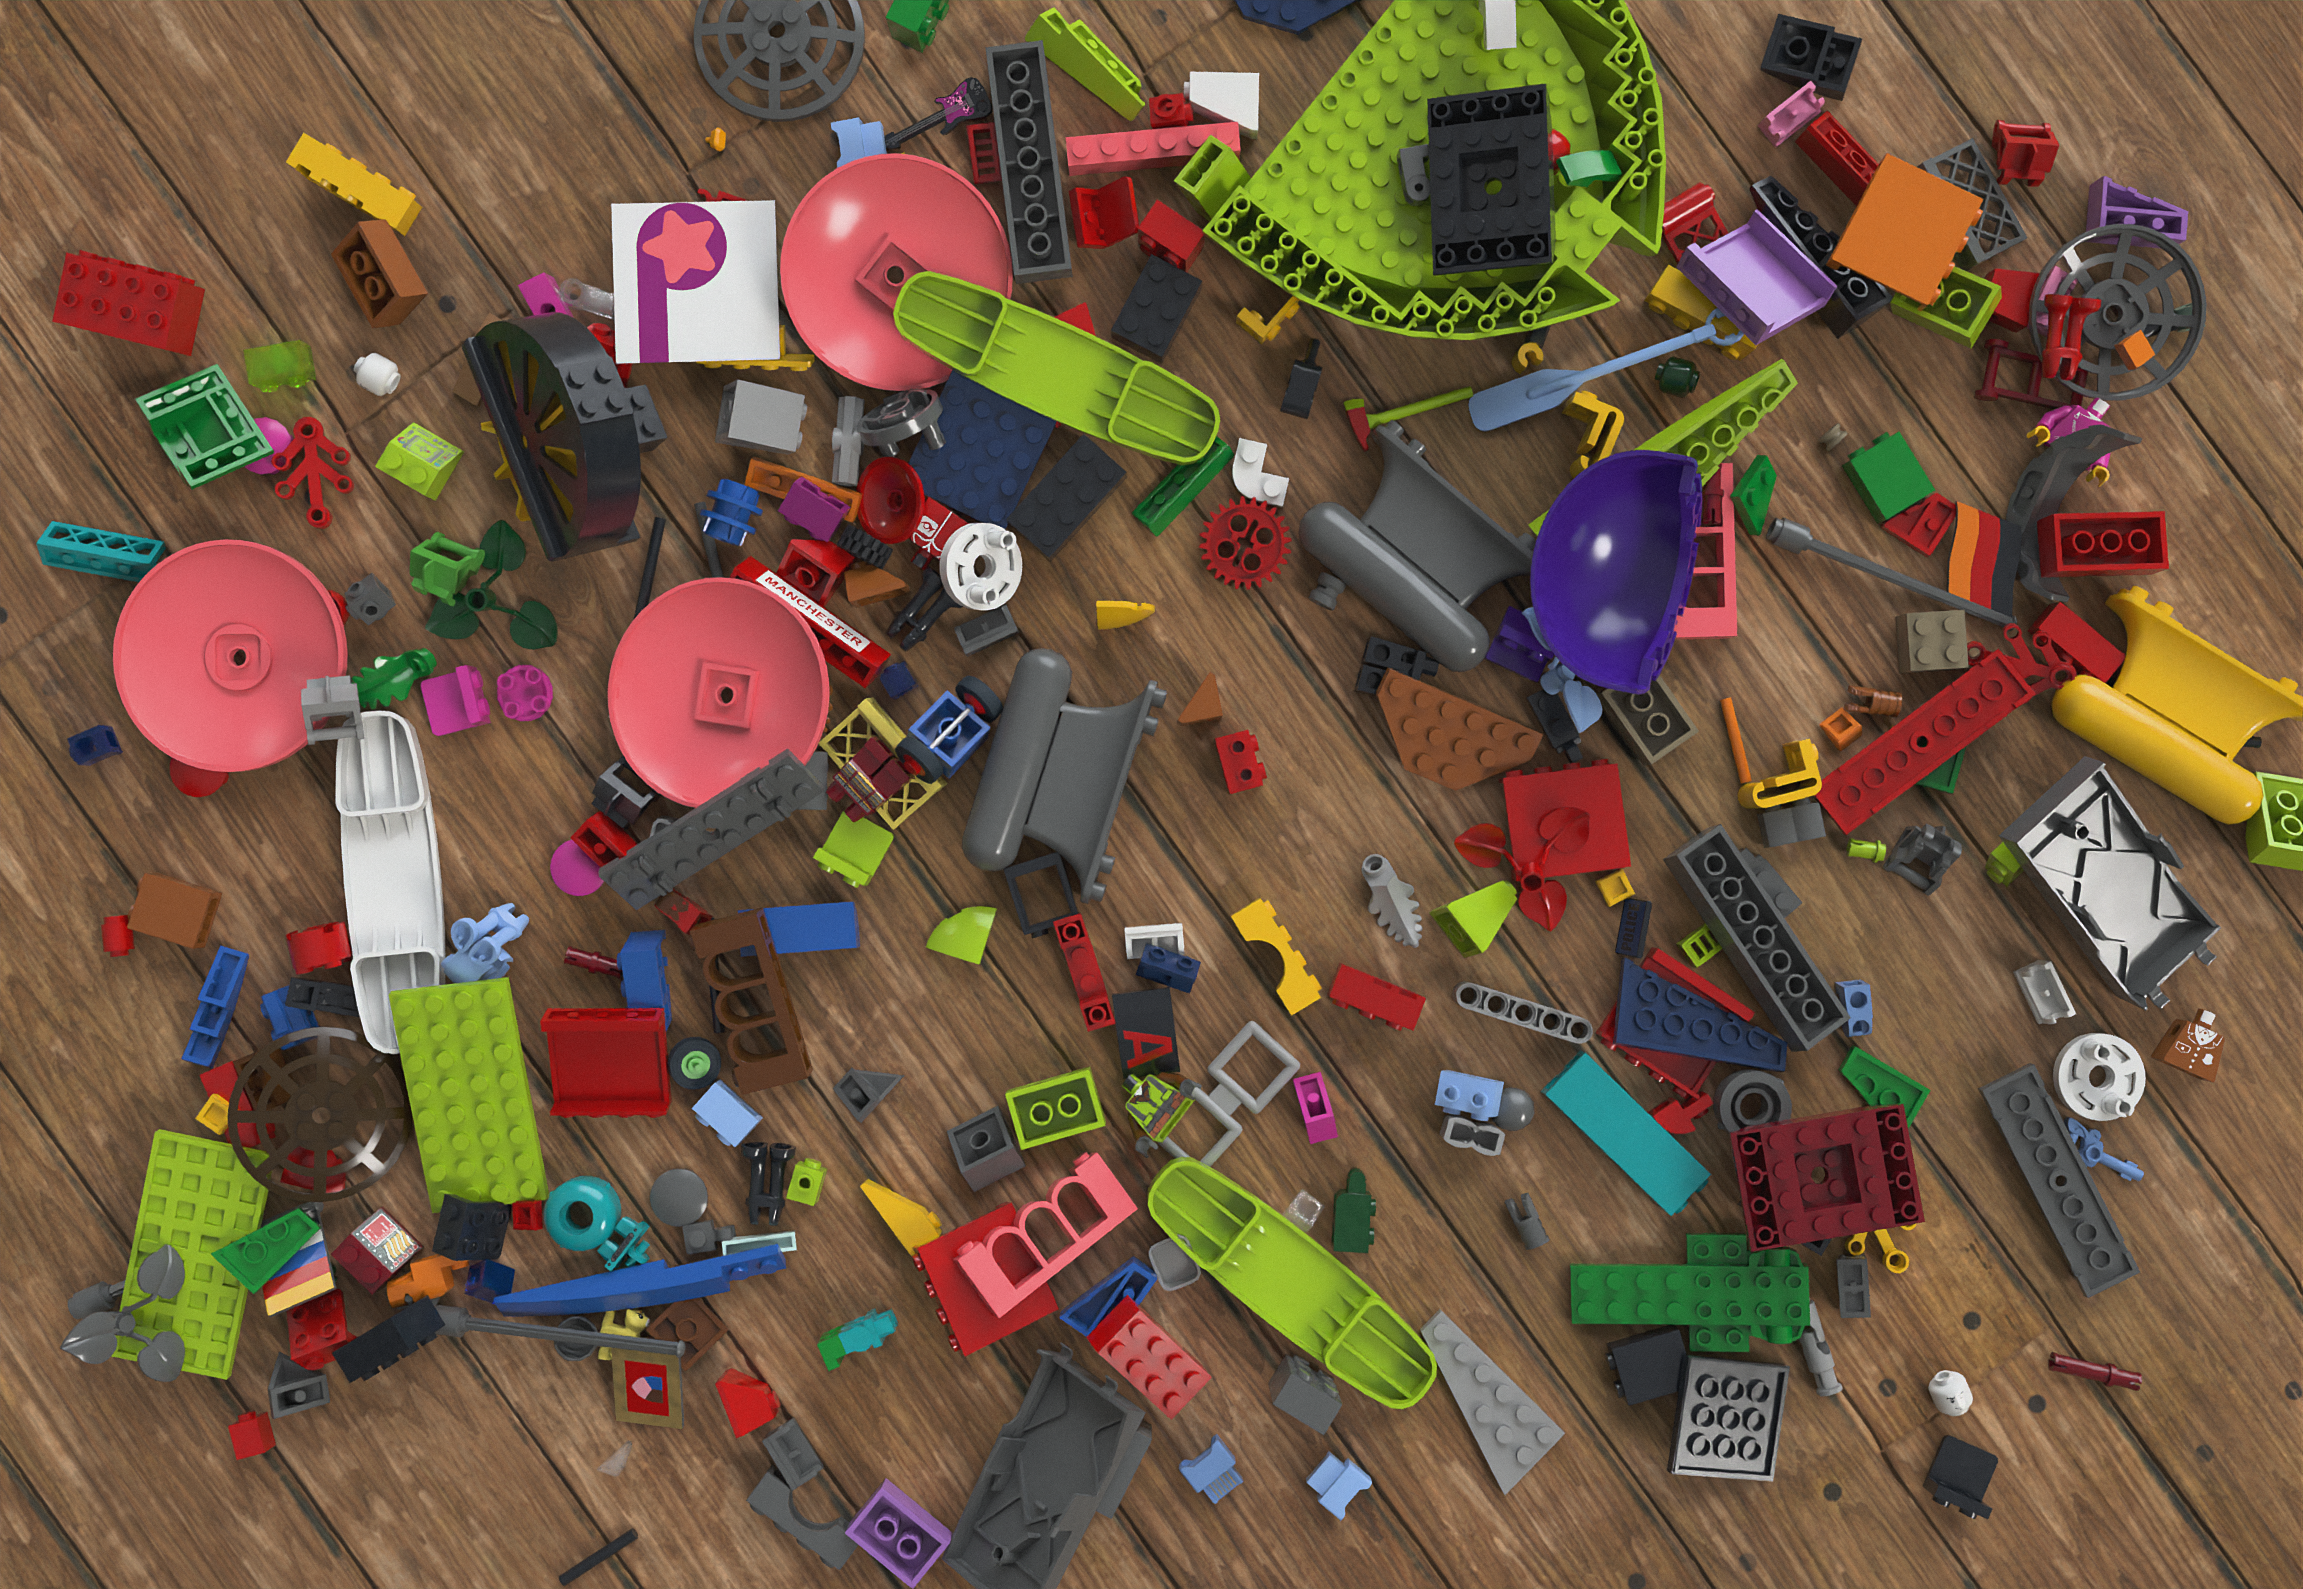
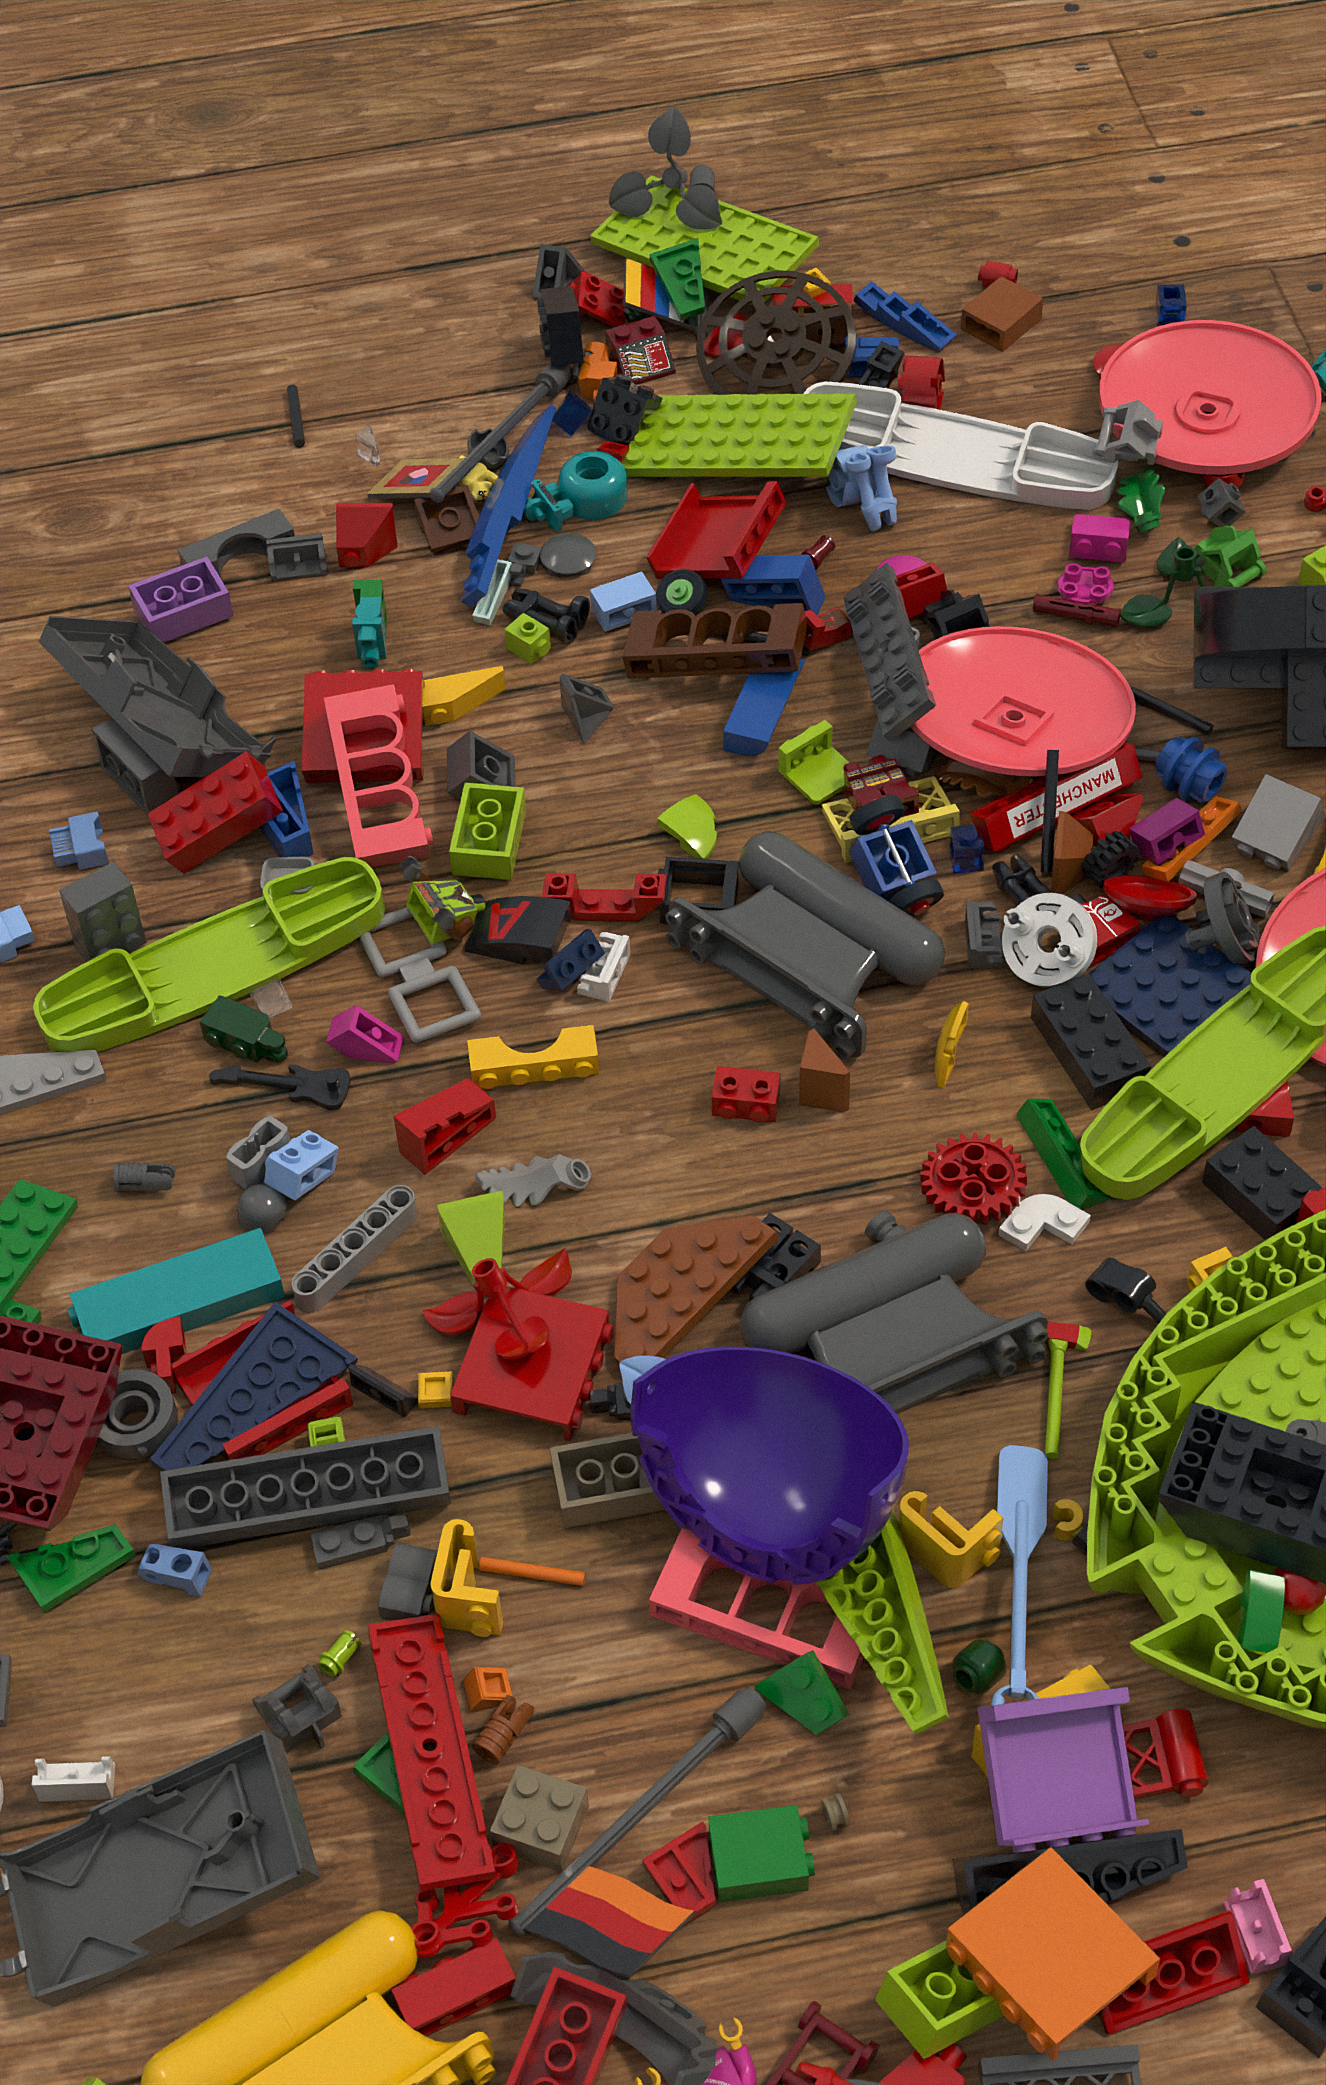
camera: 115 degrees right, 35 degrees down
red brick [228,1410,276,1460] -> none
dark red pin [1702,464,1724,524] -> none
none -> black piece [209,1064,350,1110]
none -> dark red pin [1033,593,1121,627]
none -> black bar [1040,749,1059,872]

